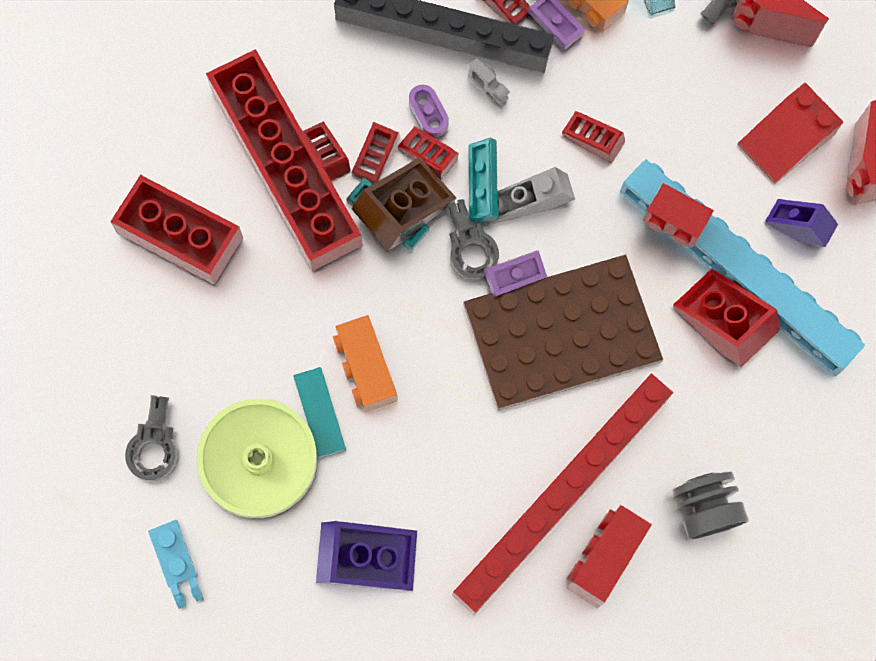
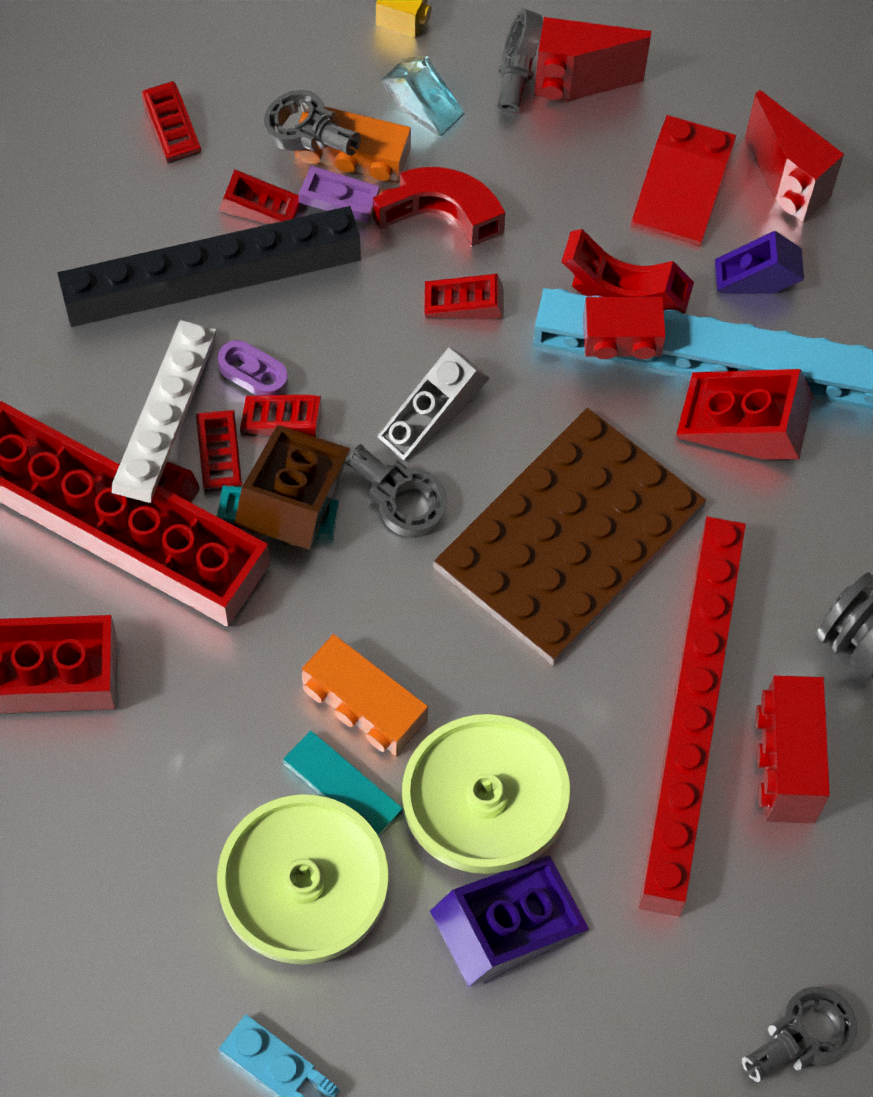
camera: 30 degrees left, 10 degrees down
dark grey pin [125,395,178,481] -> none
light grey plate [468,58,510,106] -> none
teal tile [468,137,498,225] -> none
medium lavender plate [484,250,547,296] -> none
none -> white plate [112,320,216,503]
none -> red arch [373,167,506,246]
none -> yellowish green dish [402,714,570,874]
none -> red arch [561,229,694,314]

